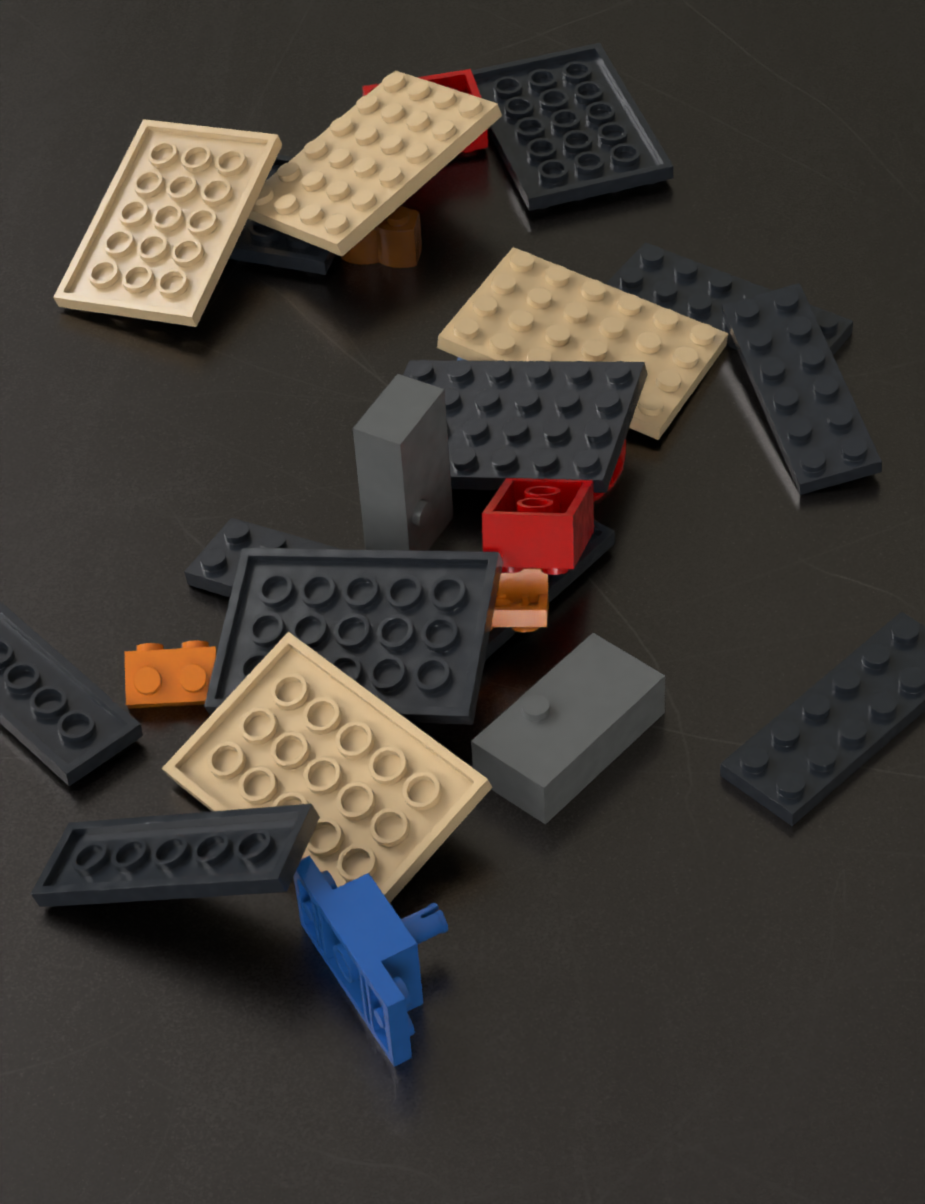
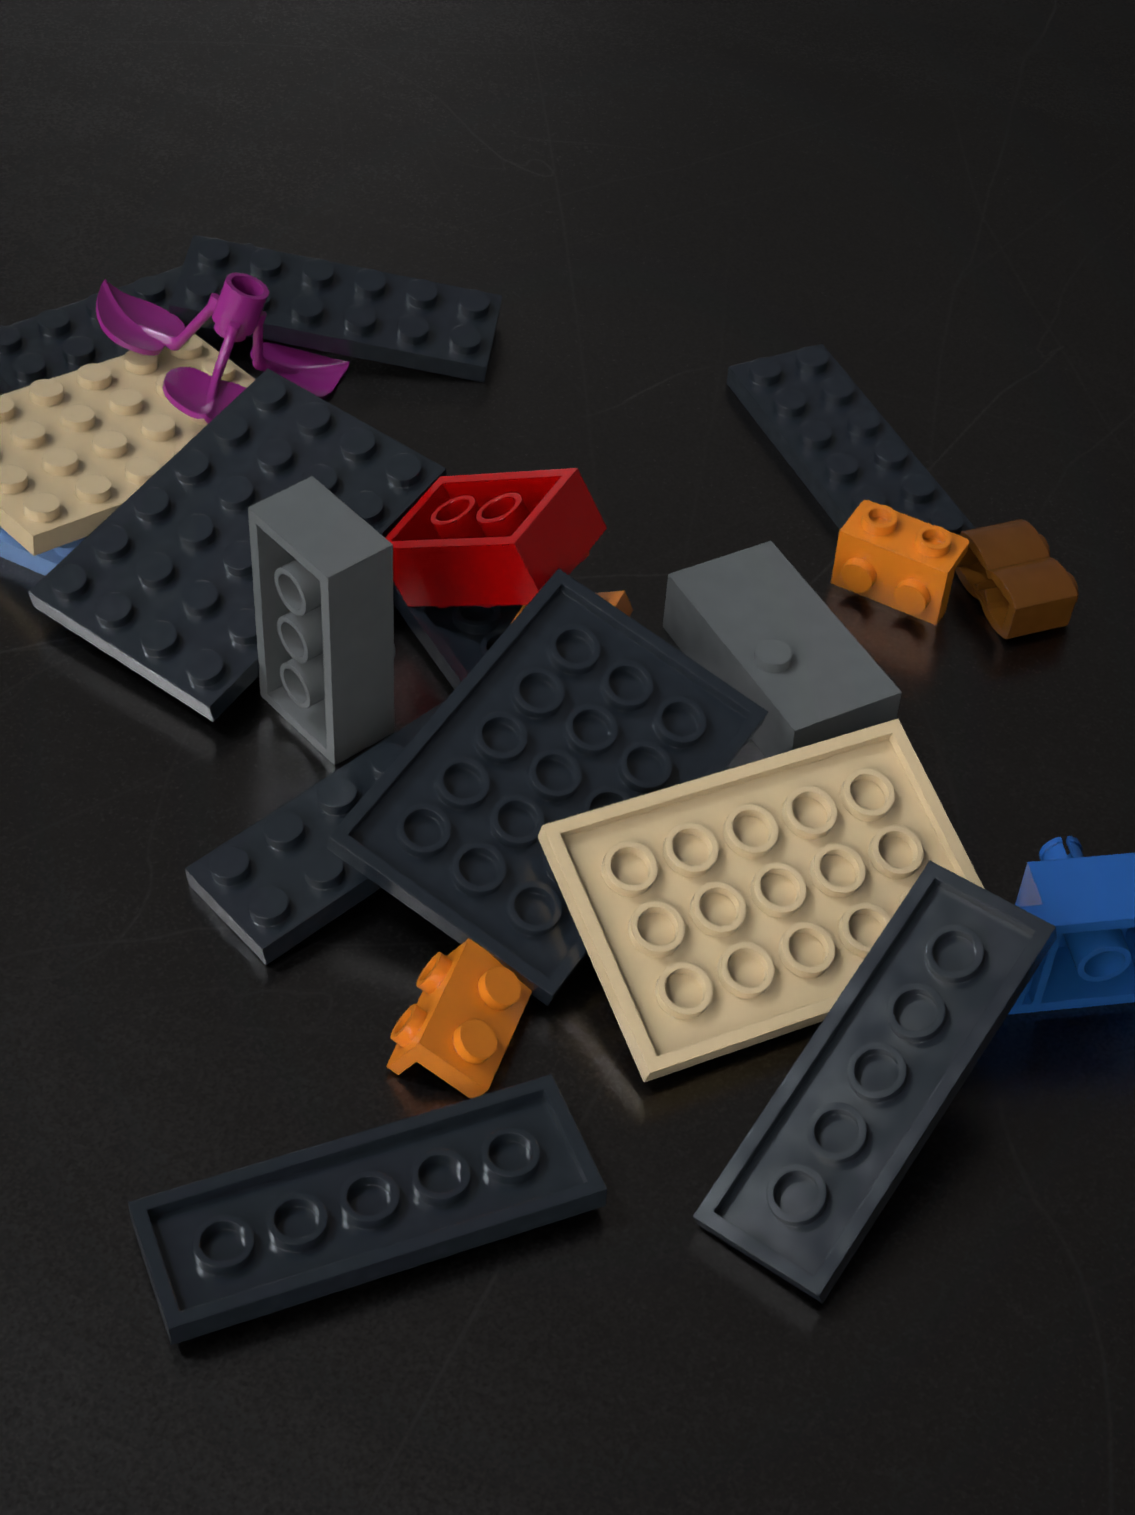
camera: 75 degrees left, 0 degrees up
none -> magenta plant [96,273,350,424]
none -> orange bracket [831,500,969,625]
none -> reddish brown brick [955,519,1078,639]

